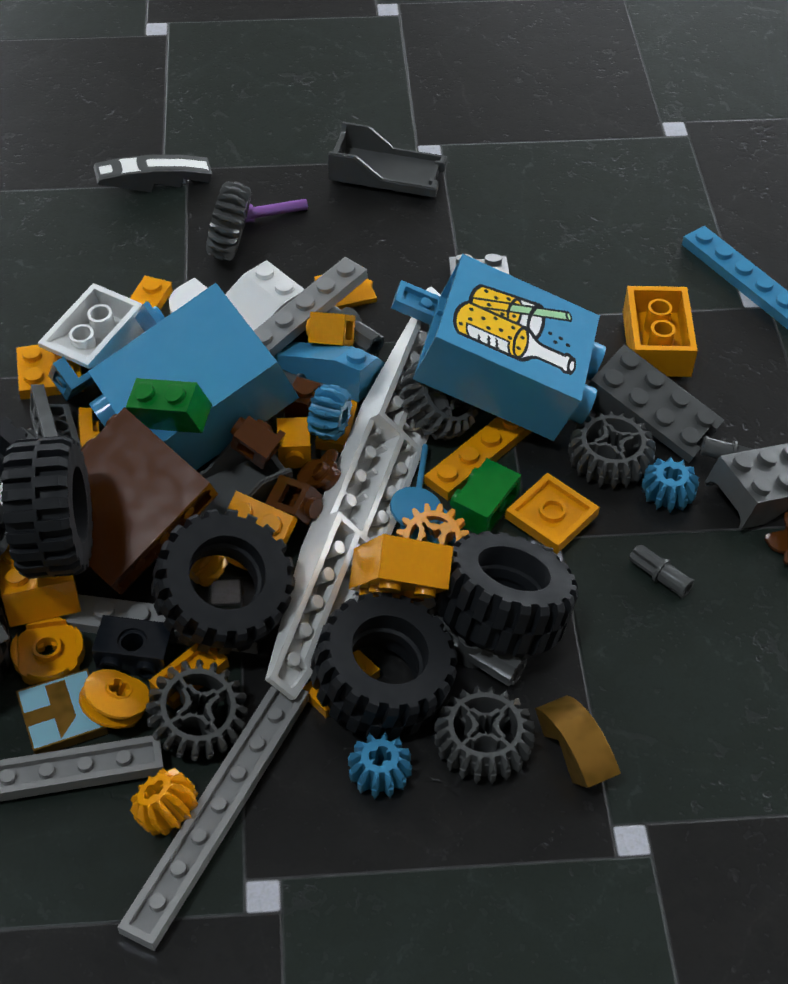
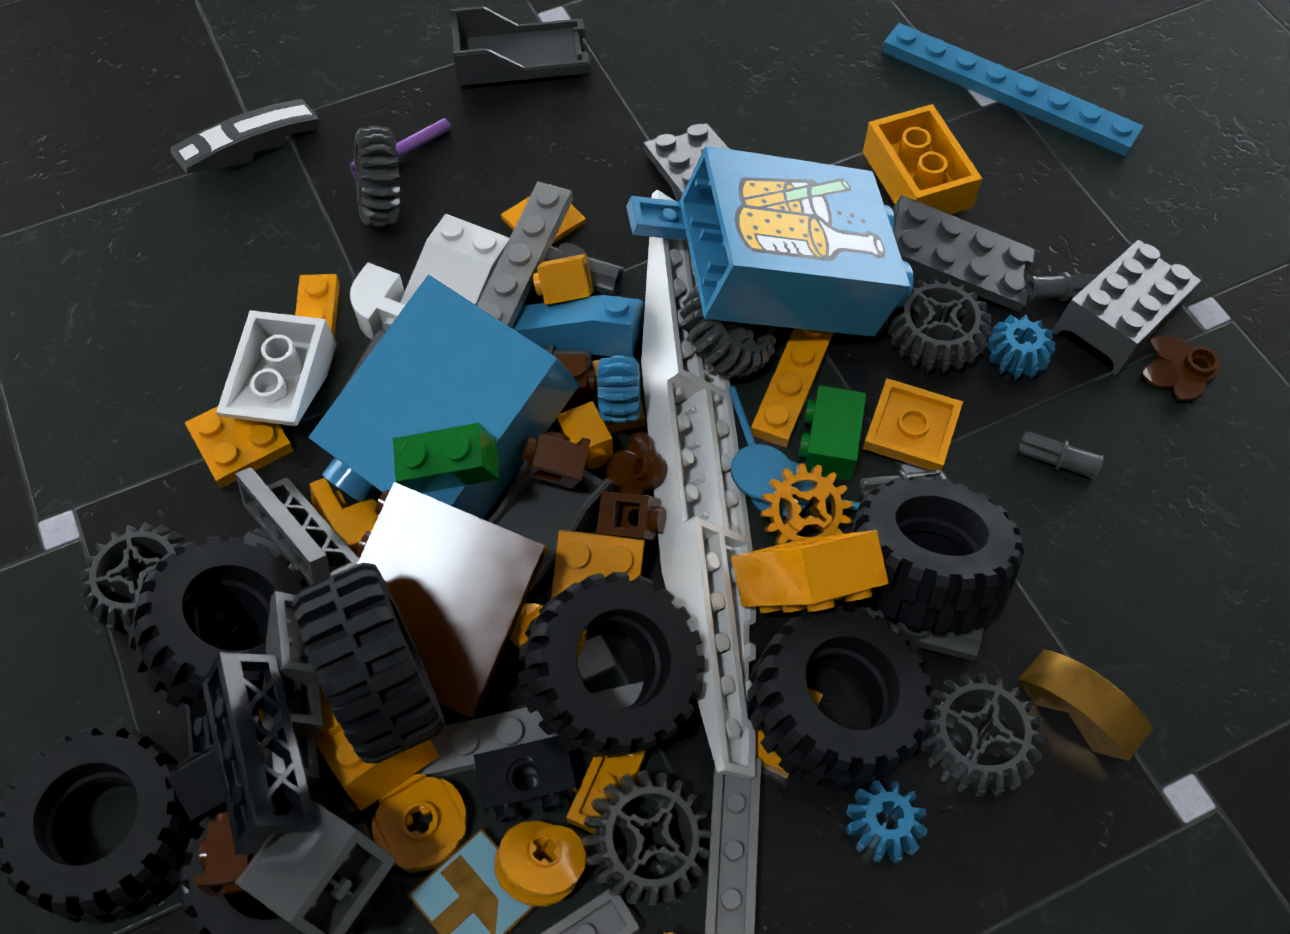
camera: 20 degrees left, 10 degrees up
dark azure panel [48,301,165,401] -> none

